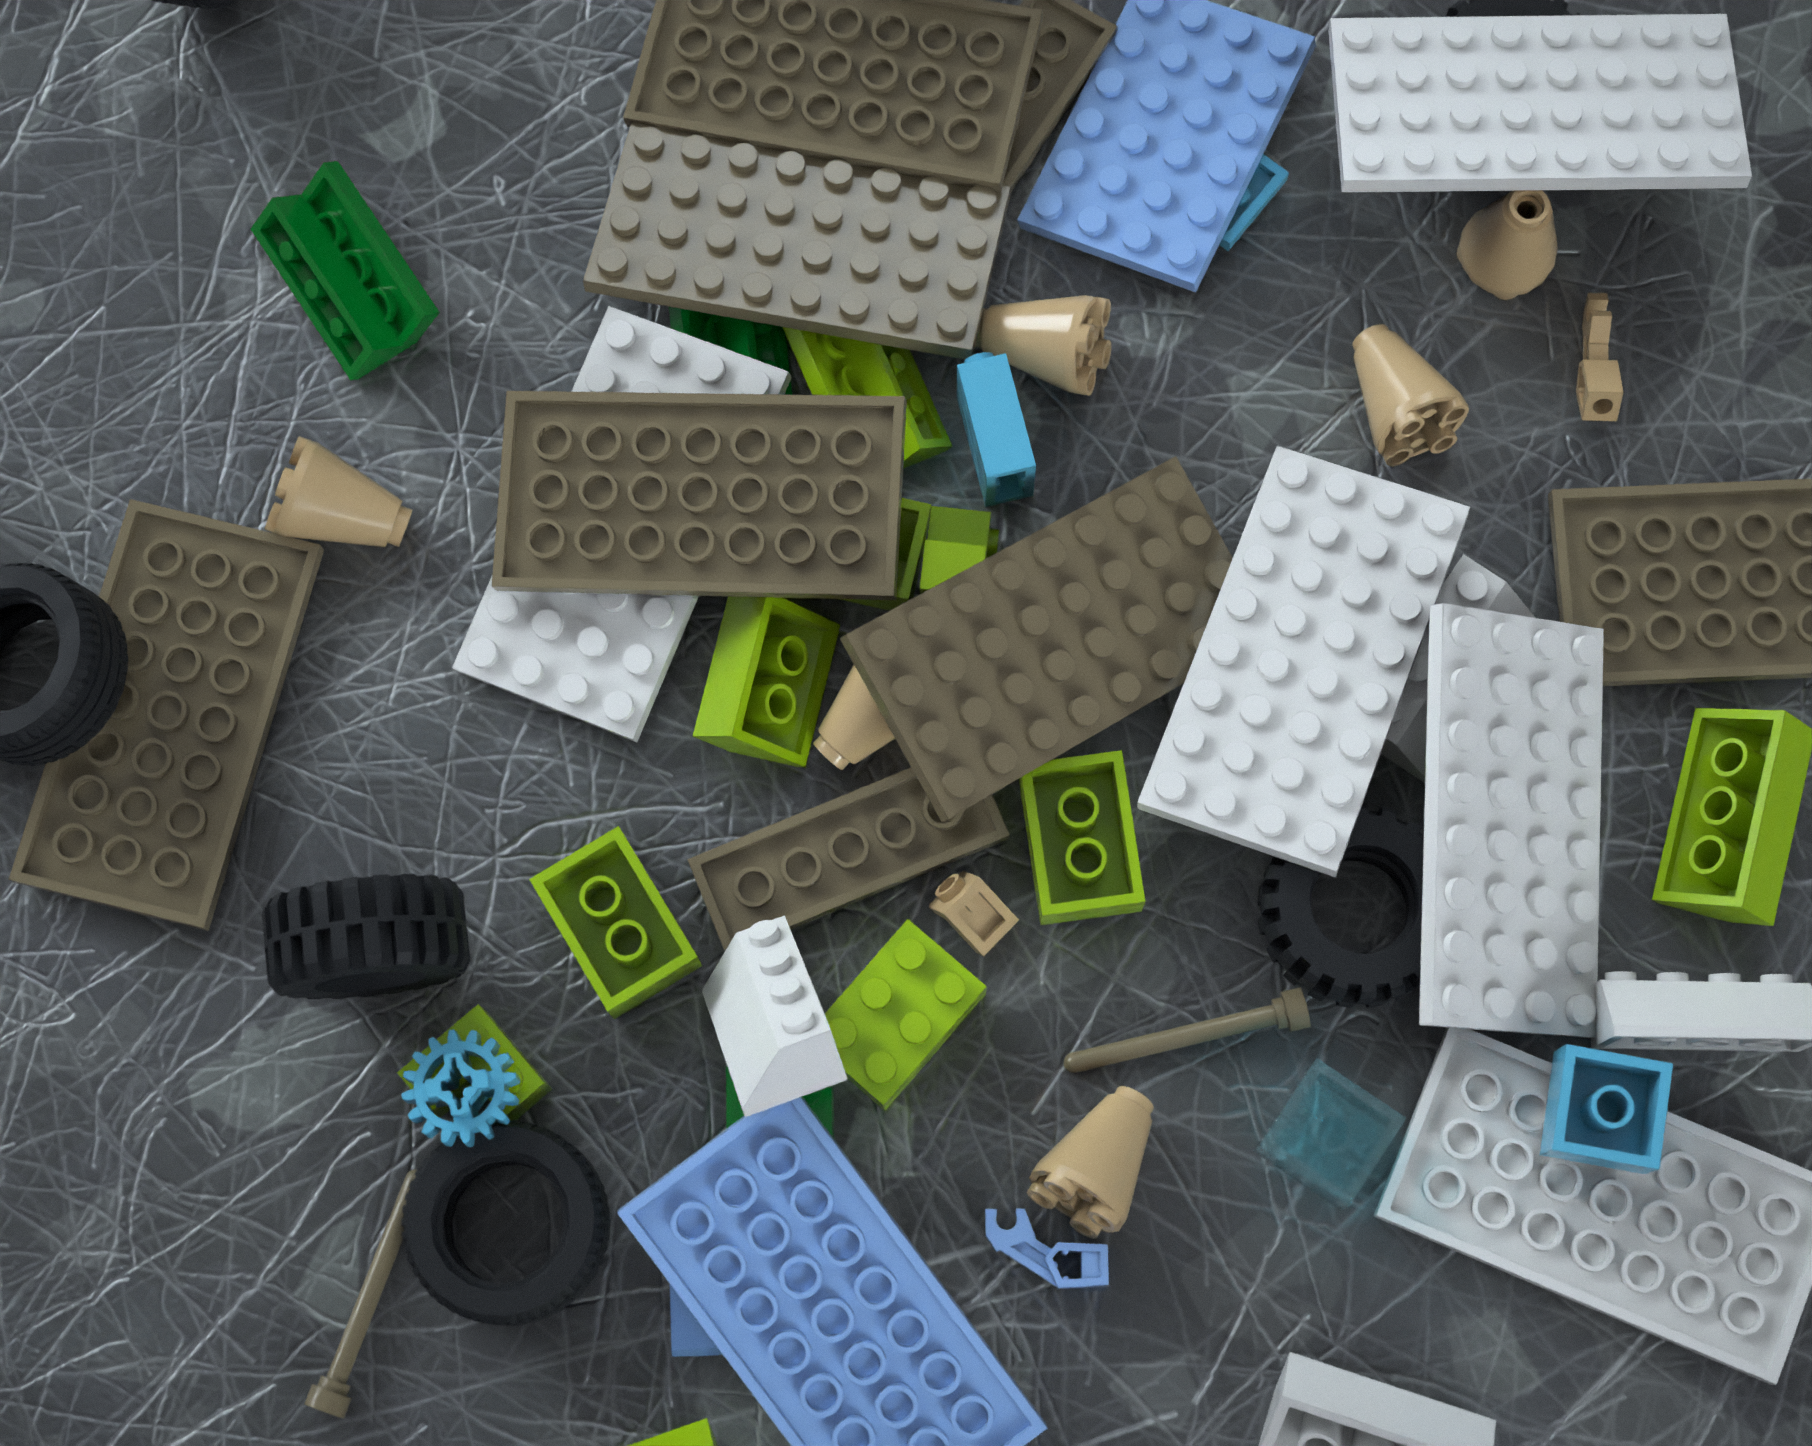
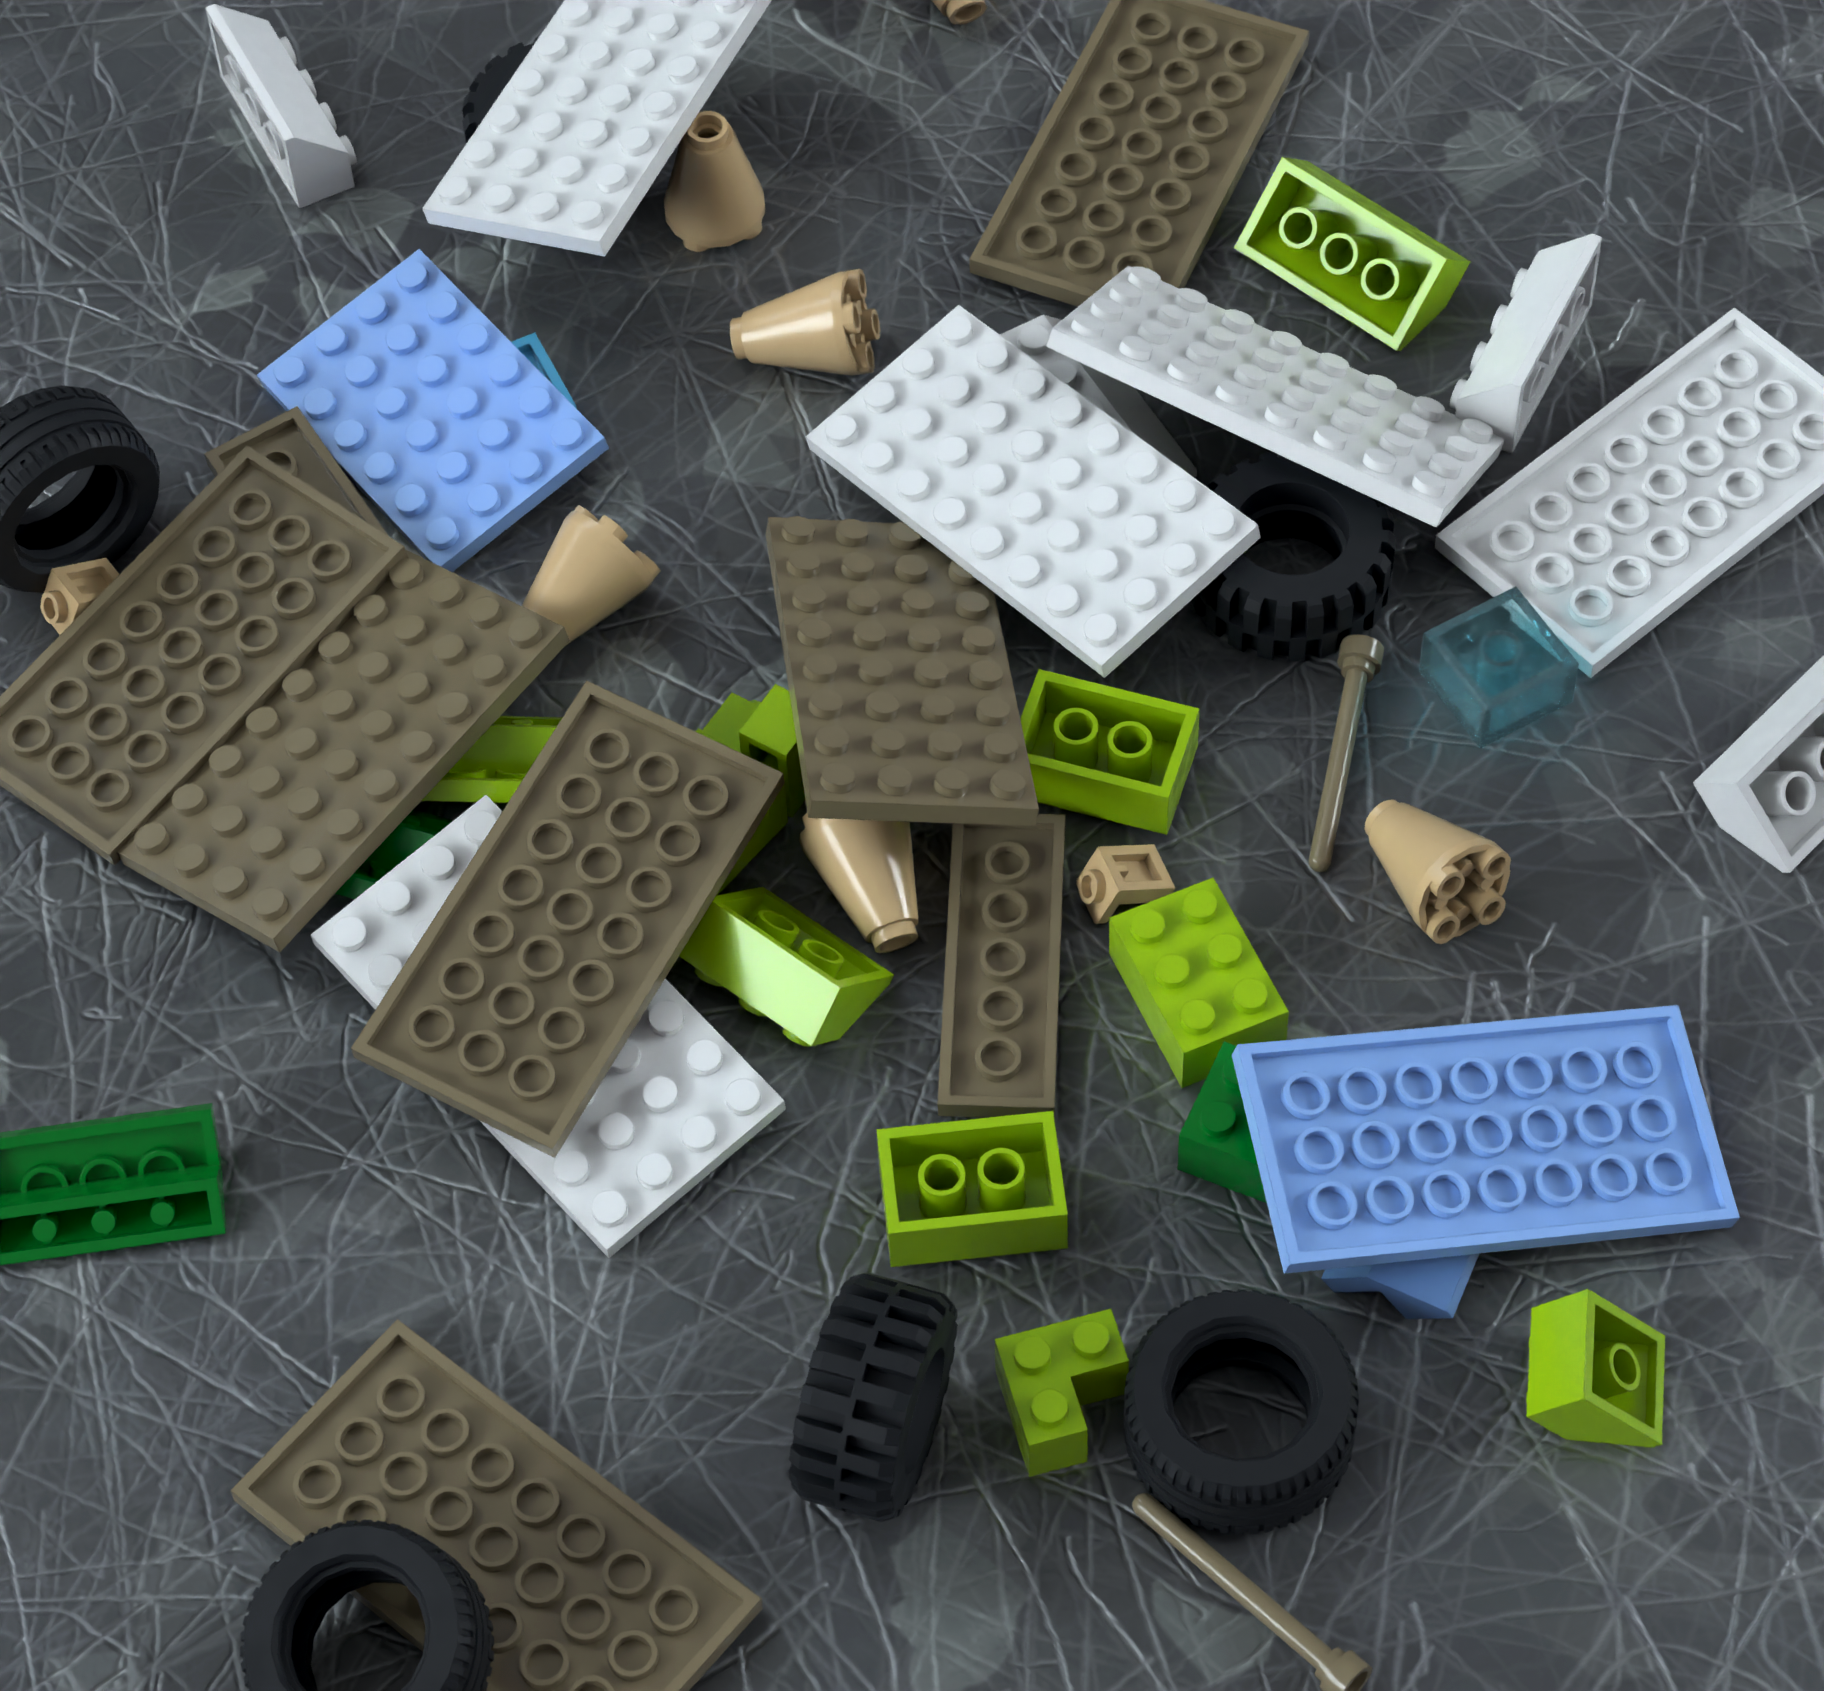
camera: 65 degrees left, 20 degrees down
tan cone [265,436,413,547] -> none
medium azure gear [402,1029,521,1147] -> none
white slope [702,915,848,1117] -> none
medium azure brick [957,352,1036,507] -> none
light blue piece [985,1208,1109,1289] -> none
medium azure brick [1540,1044,1673,1174] -> none
tan piece [1576,293,1624,421] -> none

